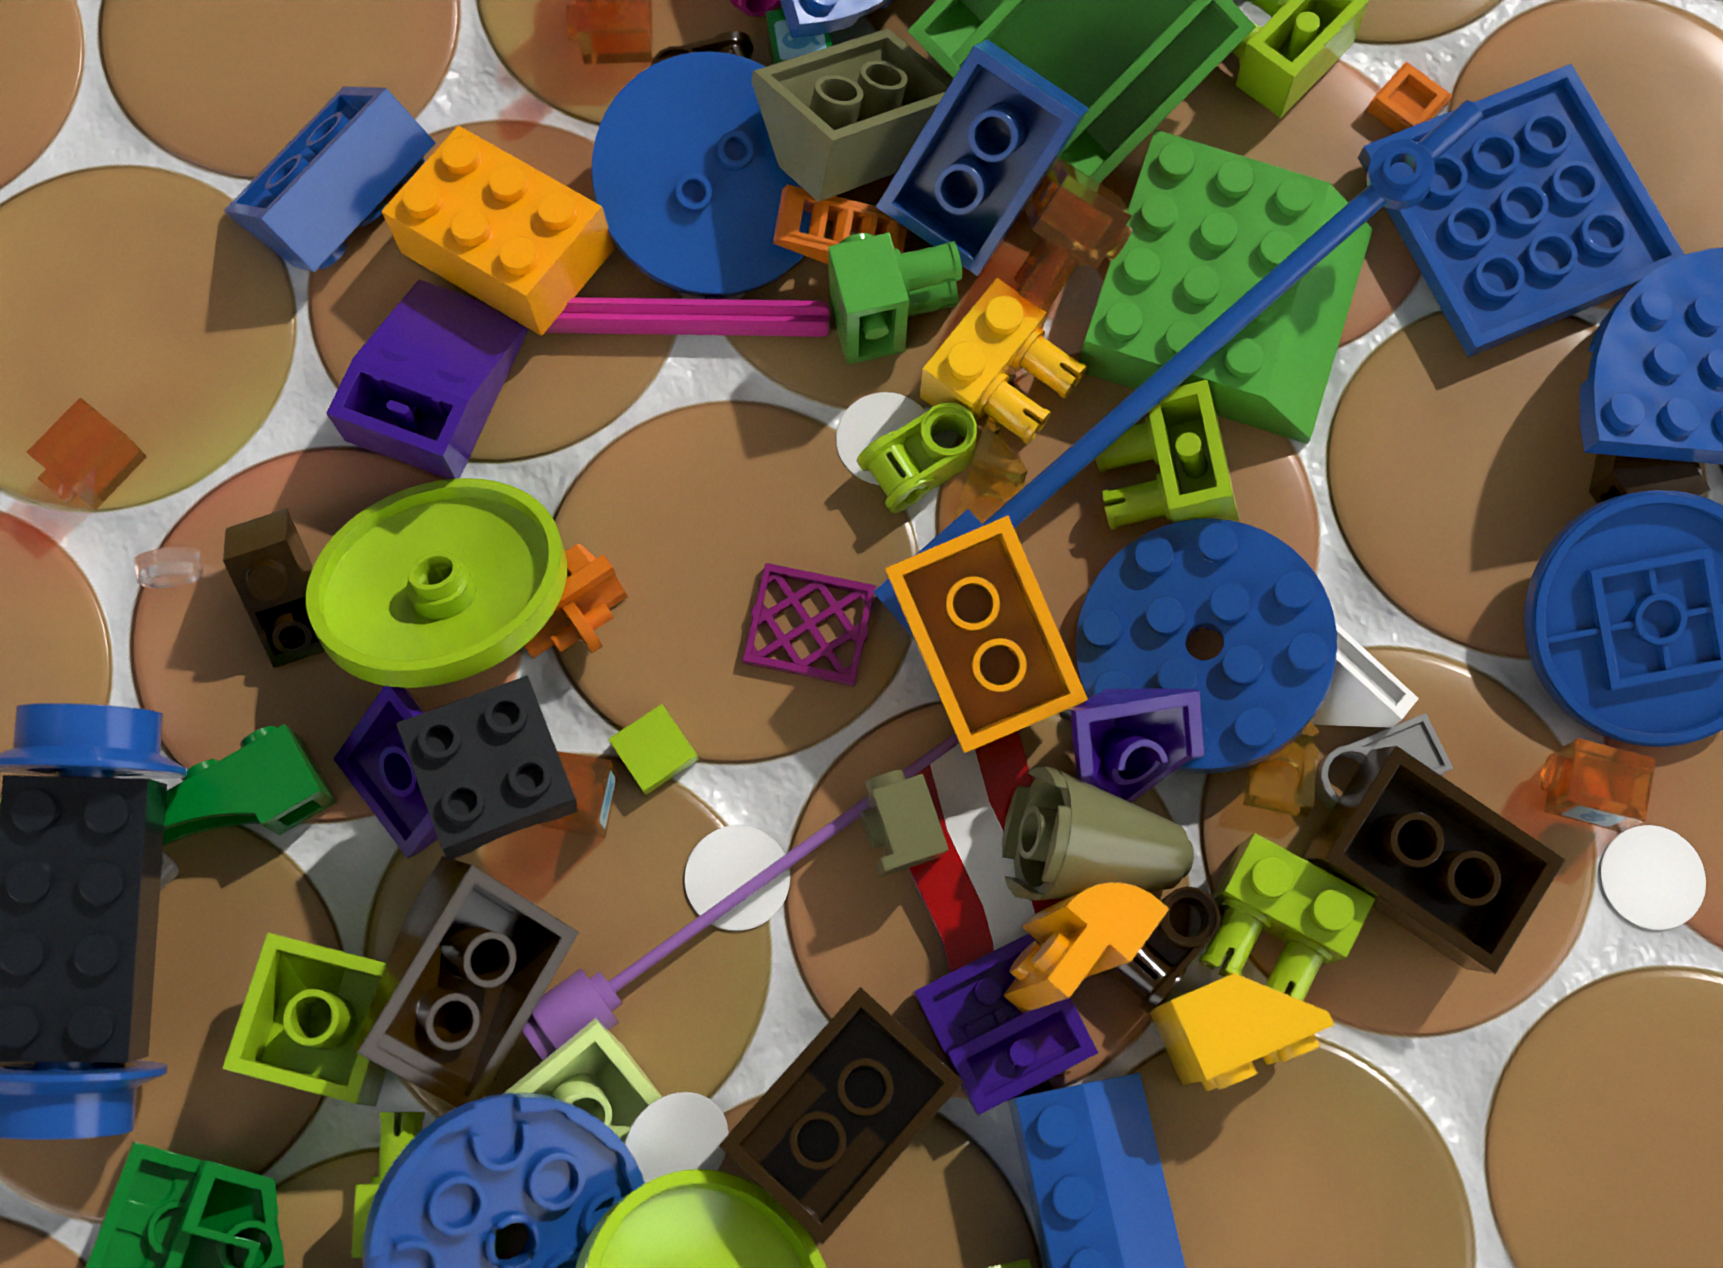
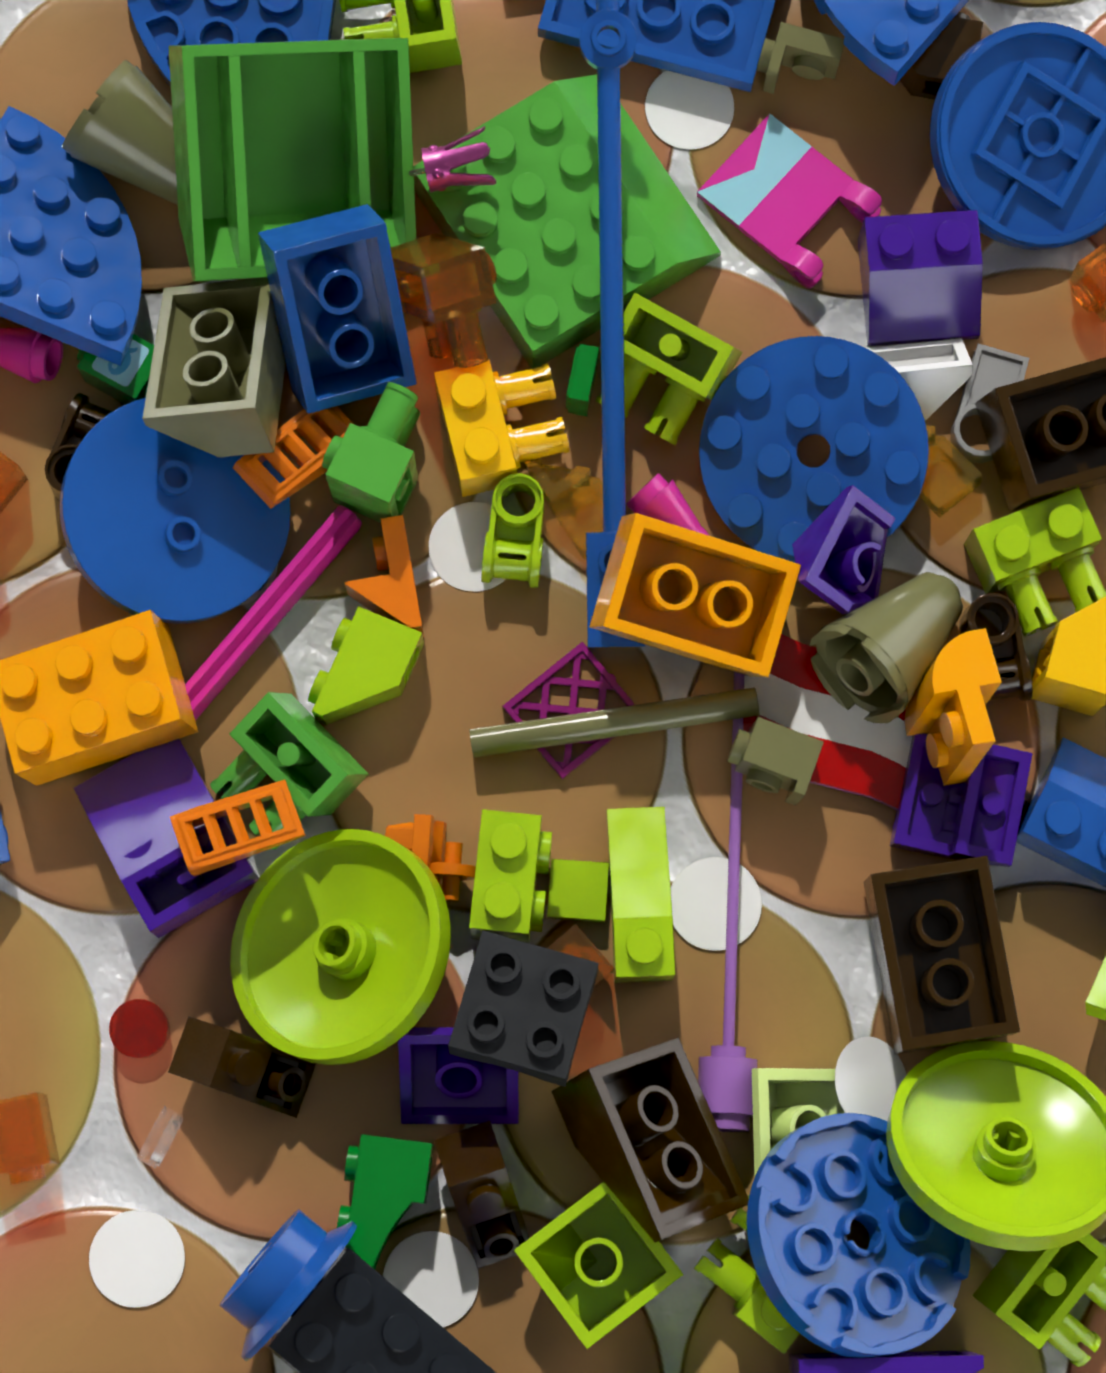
camera: 50 degrees left, 5 degrees up
none -> white sticker [89,1210,185,1308]
none -> clear red tile [109,999,170,1059]
none -> orange slope [170,779,306,877]
none -> bright green brick [210,692,369,850]
none -> lime slope [308,606,424,725]
none -> orange slope [344,515,424,637]
none -> white sticker [383,1231,479,1327]
none -> flat silver piece [409,126,497,193]
none -> dark brown slope [434,1121,530,1269]
none -> olive piece [469,687,760,758]
none -> lime brick [469,809,552,943]
none -> green tile [566,344,599,417]
none -> lime slope [607,807,675,983]
none -> dark pink cone [626,473,710,536]
none -> white sticker [645,71,734,150]
none -> dark pink flag [697,113,882,289]
none -> olive bracket [757,22,844,94]
none -> dark purple slope [857,210,983,346]

